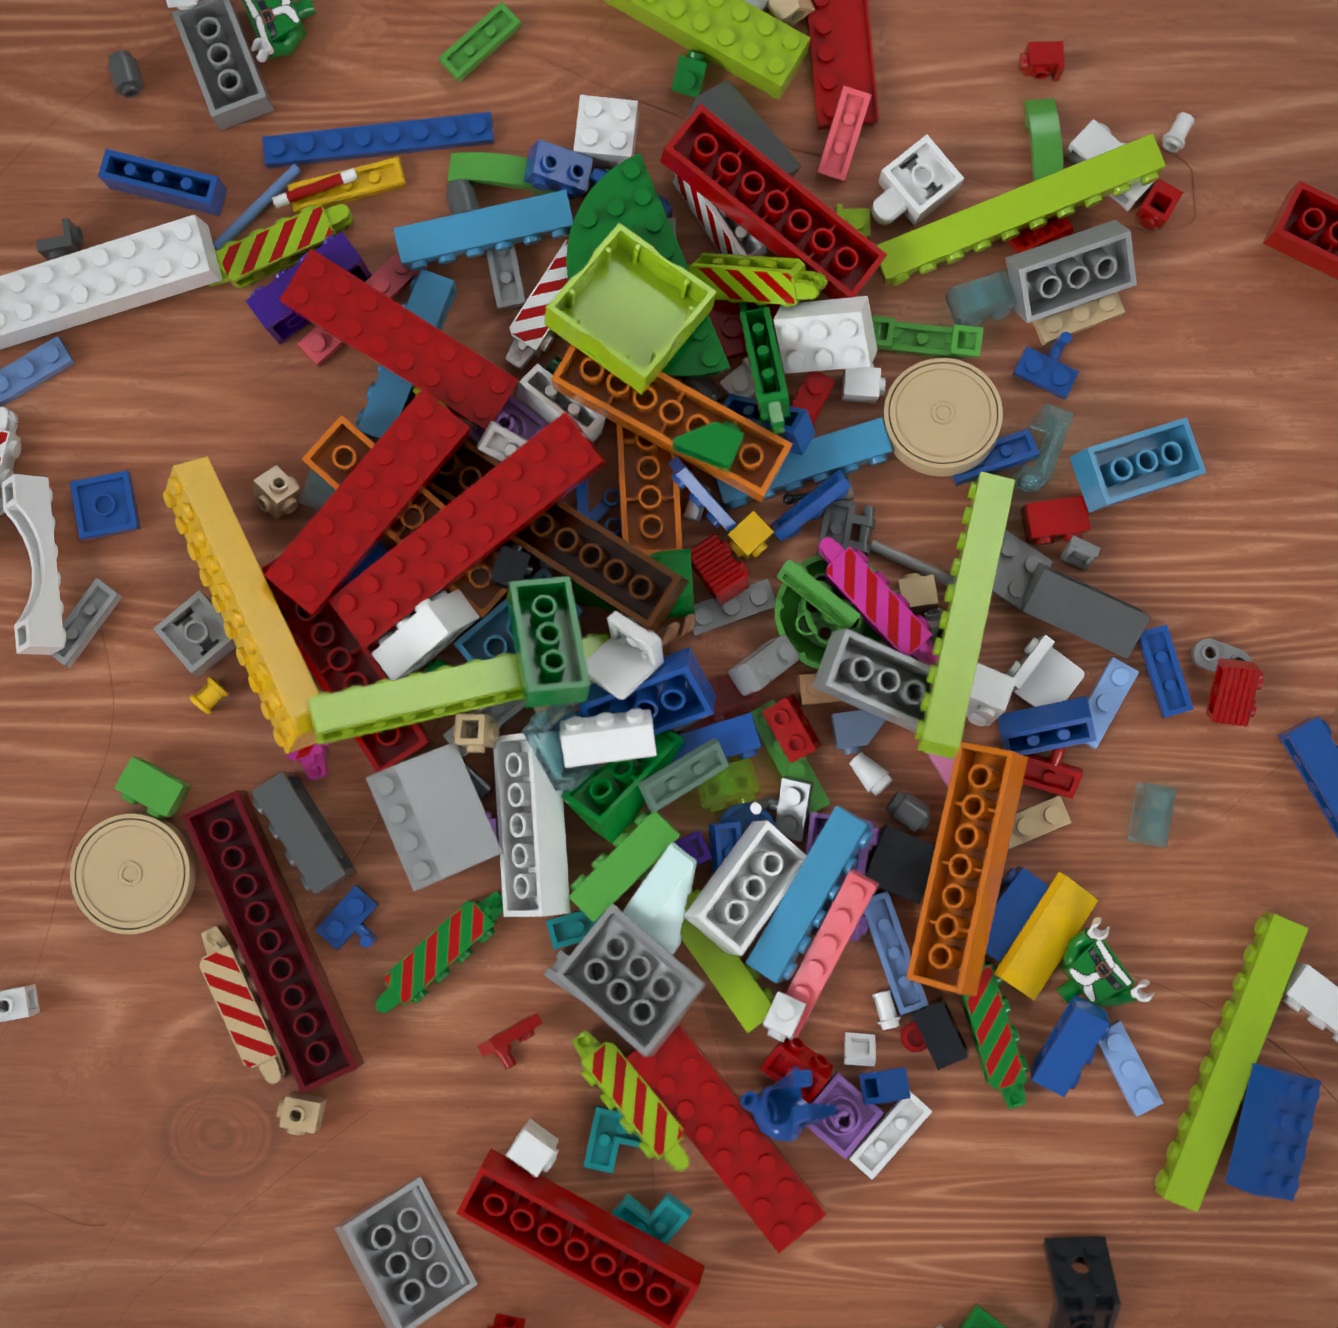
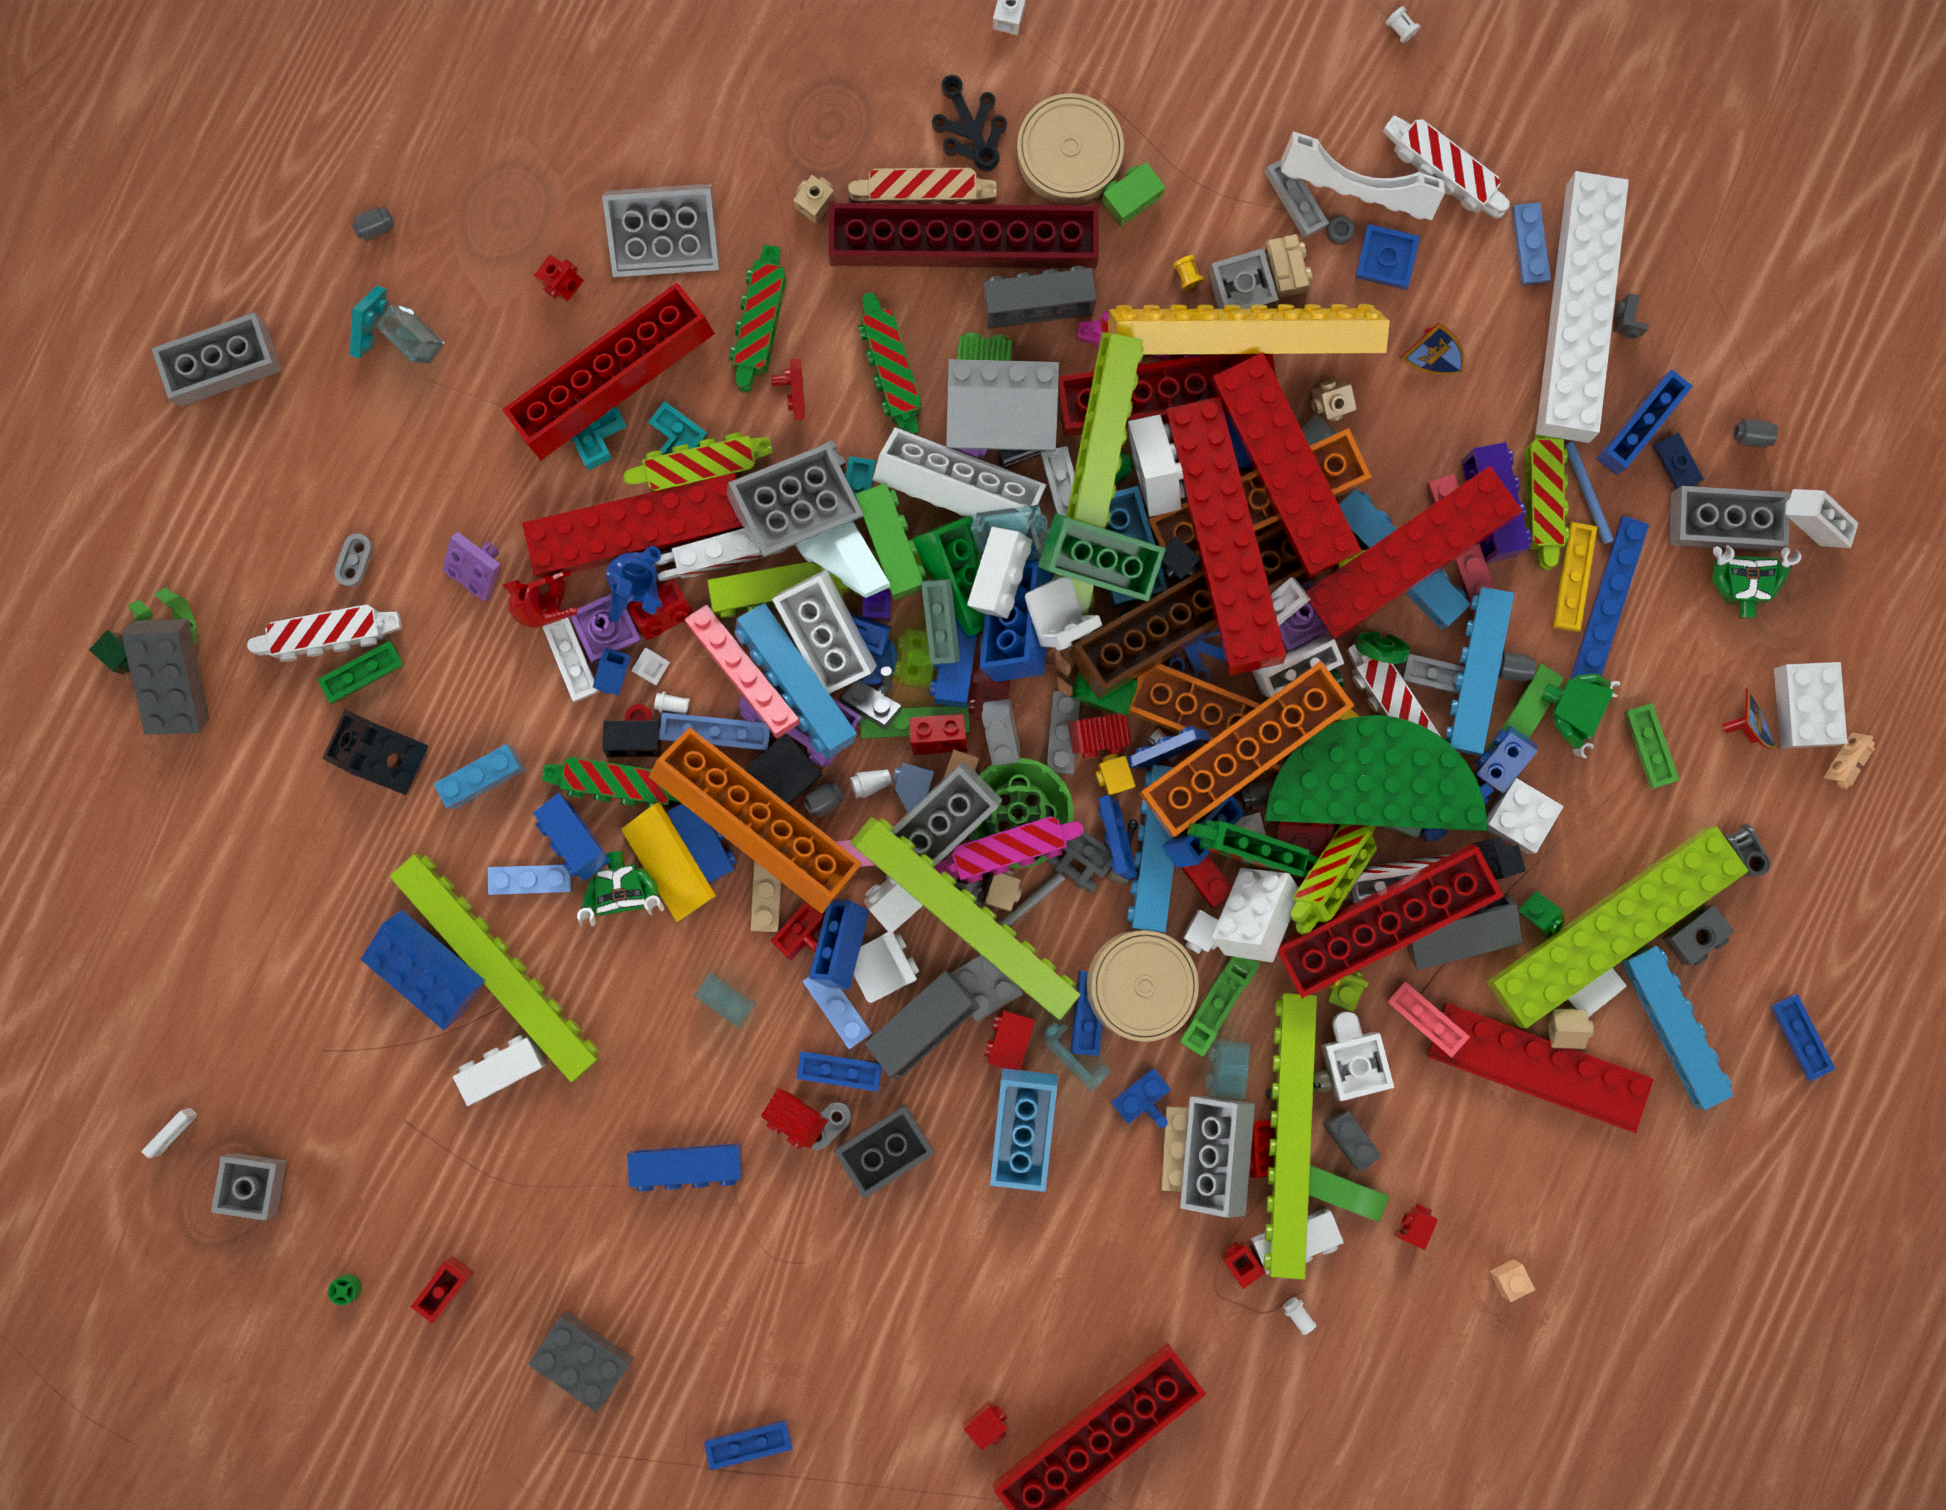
camera: 105 degrees right, 0 degrees up
red bar [272,168,358,209] -> none
blue plate [315,885,379,950] -> none
tan brick [453,710,499,753] -> none
white brick [506,1118,559,1177] -> none
lime tile [544,223,717,394] -> none
green slope [673,421,744,473] -> none
white bracket [763,991,806,1042] -> none
bright green plate [776,559,861,629] -> none
light grey tile [1060,536,1101,571] -> none
none -> dark azure brick [434,744,526,810]
none -> medium lavender plate [443,532,501,602]
none -> red piece [503,570,578,628]
none -> white hinge [655,528,786,581]
none -> green hinge [729,244,787,393]
none -> dark grey brick [834,1103,935,1199]
none -> black plant [932,75,1007,172]
none -> bright green brick [957,333,1013,361]
none -> tan brick [1263,234,1313,299]
none -> dark tan hinge [1265,1069,1333,1099]
none -> dark grey brick [1322,1109,1381,1172]
none -> dark grey tile [1326,216,1355,245]
none -> green tile [1355,631,1410,664]
none -> shield [1400,322,1465,375]
none -> black brick [1473,836,1526,880]
none -> green torso [1541,673,1620,758]
none -> dark blue plate [1652,433,1704,490]

